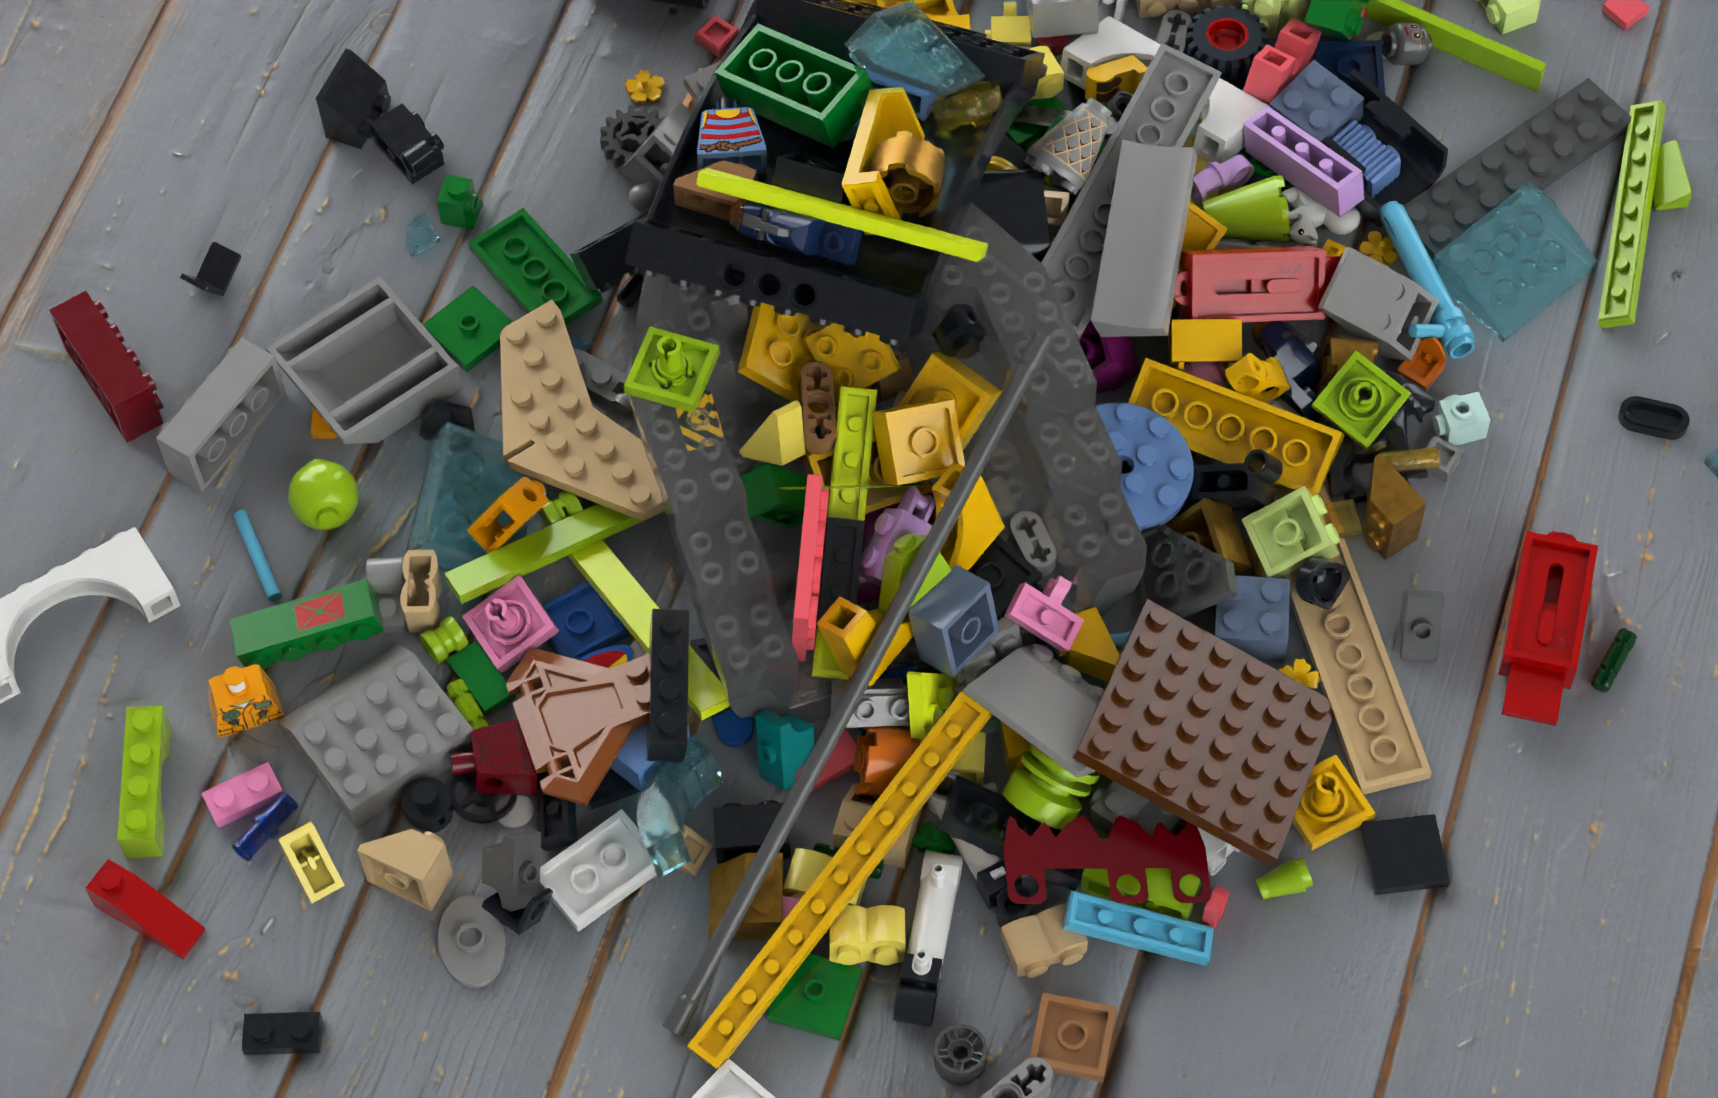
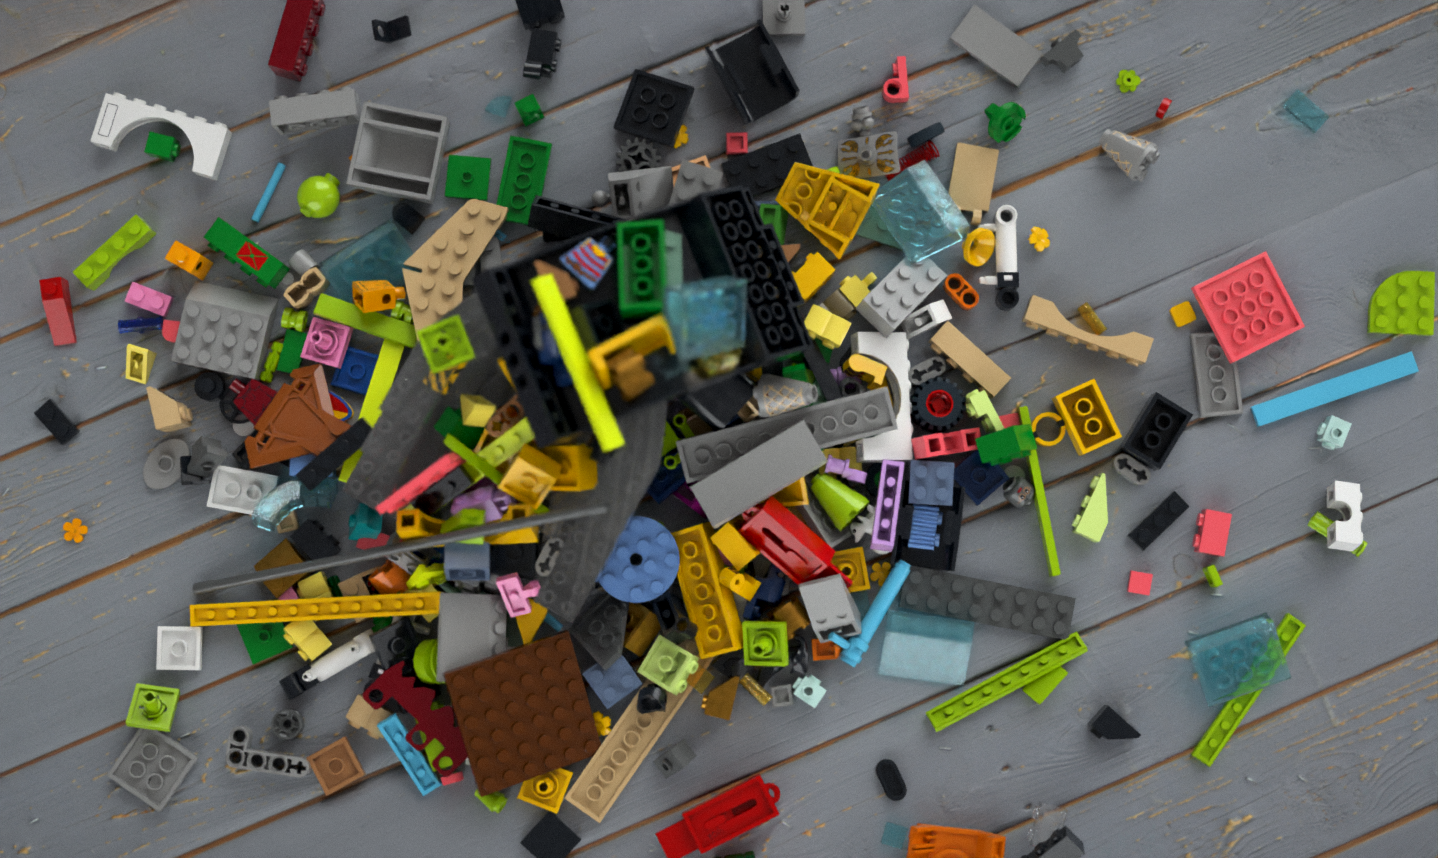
camera: 45 degrees right, 25 degrees up
none -> green brick [144,132,181,162]
none -> coral tile [162,320,180,343]
none -> black plate [613,69,695,148]

